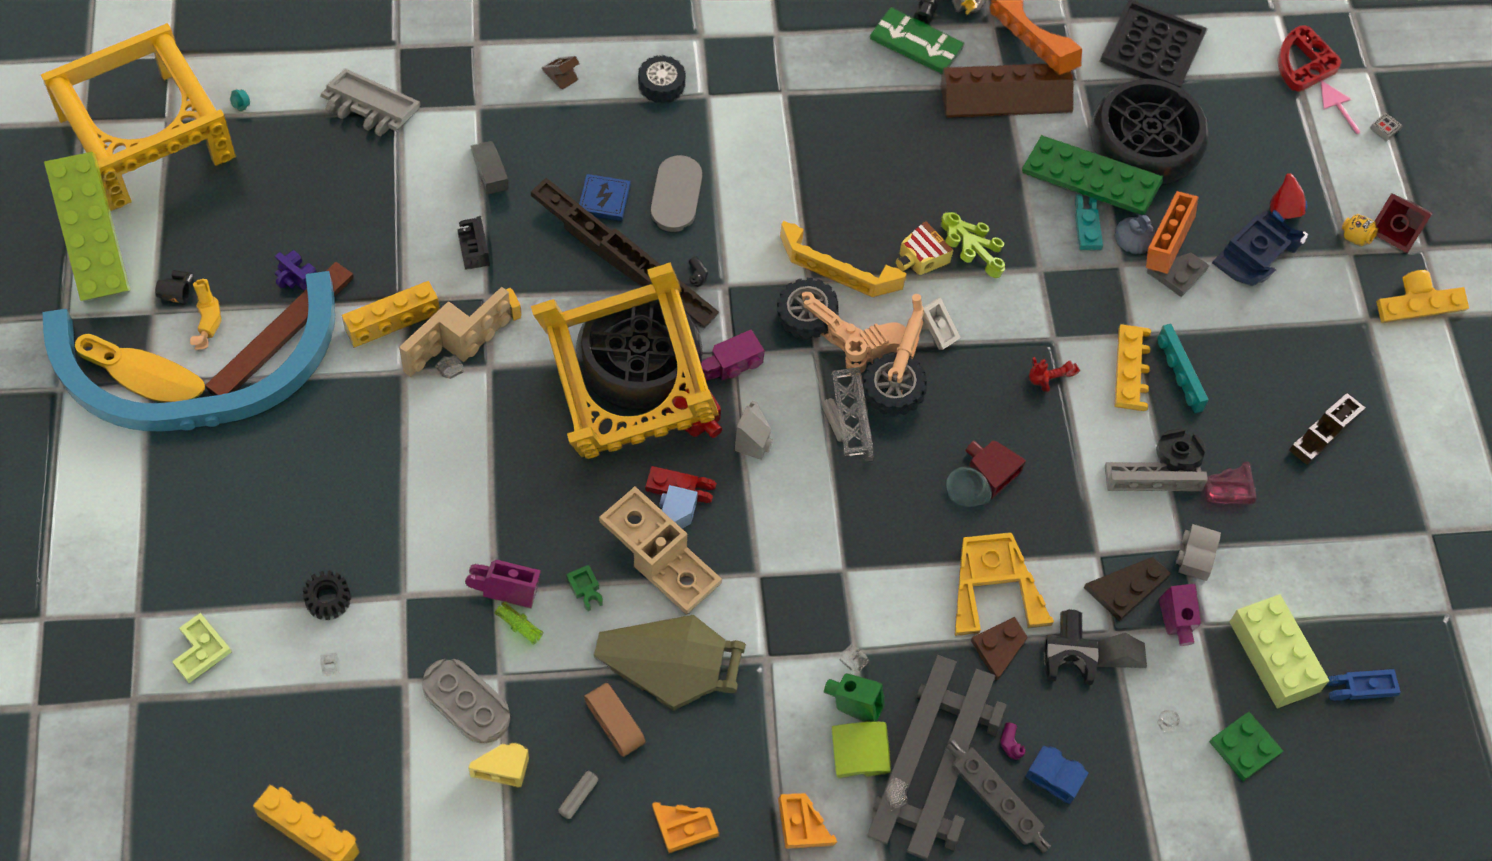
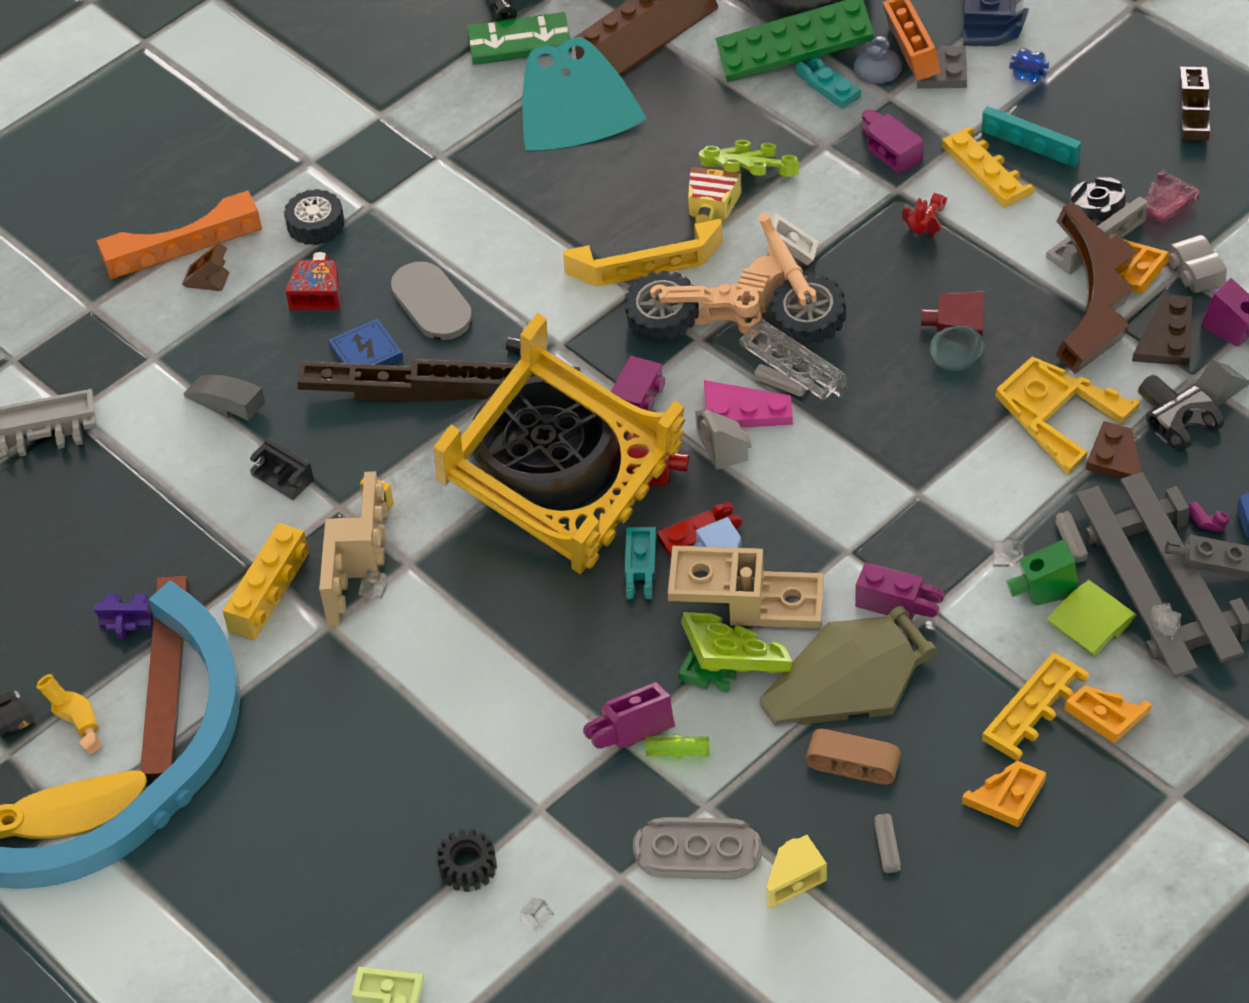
camera: 30 degrees left, 10 degrees down
none -> orange arch [96,190,262,280]
none -> red torso [285,252,341,310]
none -> teal piece [522,37,647,151]
none -> teal hinge [625,527,656,599]
none -> lime plate [681,612,793,674]
none -> dark pink wing [704,380,793,428]
none -> magenta hinge [855,562,945,620]
none -> magenta hinge [862,109,924,174]
none -> yellow hinge [982,652,1089,760]
none -> clear blue piece [1009,48,1049,83]
none -> light grey axle [1055,511,1088,564]
none -> reddish brown arch [1056,201,1136,374]
none -> light orange wing [1119,239,1170,295]

